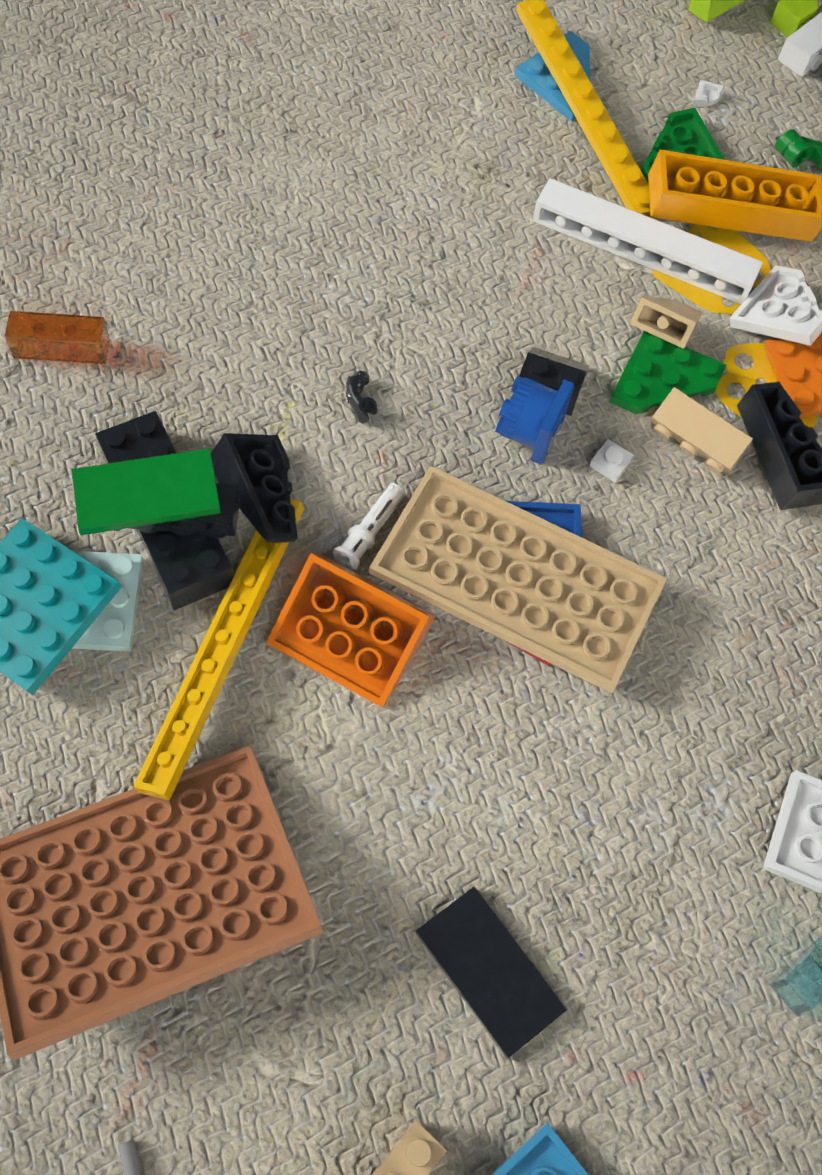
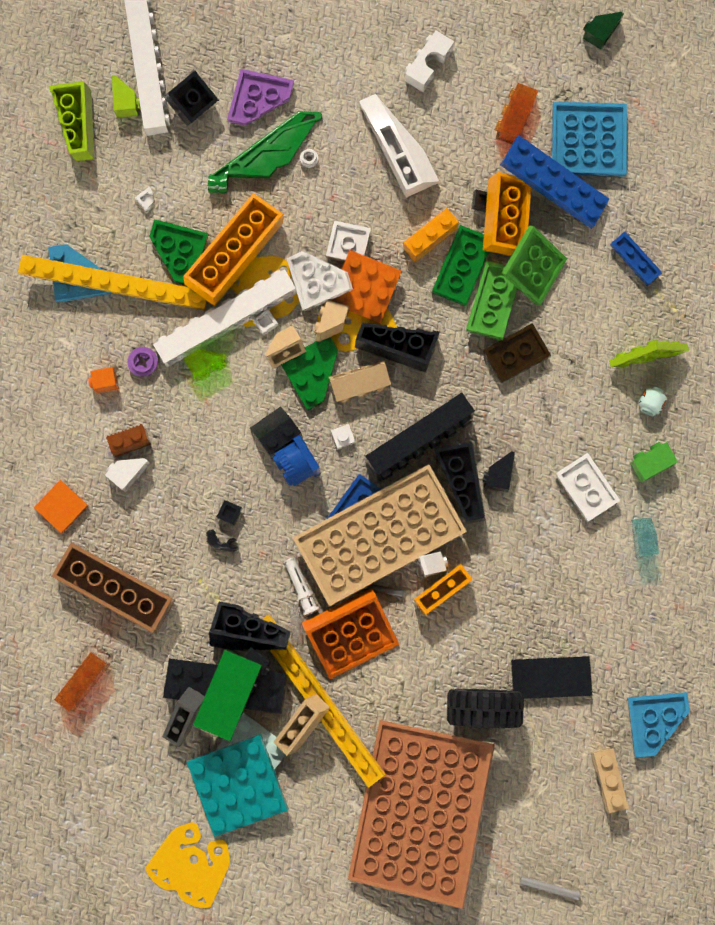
camera: 45 degrees left, 15 degrees up
none -> orange tile [34,480,89,534]
none -> medium nougat brick [51,542,175,634]
none -> orange brick [88,367,119,393]
none -> white slope [105,458,150,493]
none -> dark orange brick [106,424,151,457]
none -> medium lavender gear [127,347,158,377]
none -> dark grey brick [162,687,205,747]
none -> clear neon green slope [183,349,229,381]
none -> black plate [216,500,242,526]
none -> white tile [252,309,279,336]
none -> tan brick [273,694,330,756]
none -> tan slope [314,300,349,342]
none -> dark grey bar [362,584,404,598]
none -> black brick [365,392,475,481]
none -> light orange brick [413,564,473,616]
none -> white slope [418,552,449,579]
none -> black wedge [434,442,486,524]
none -> black tyre [447,689,524,728]
none -> black slope [482,451,515,492]

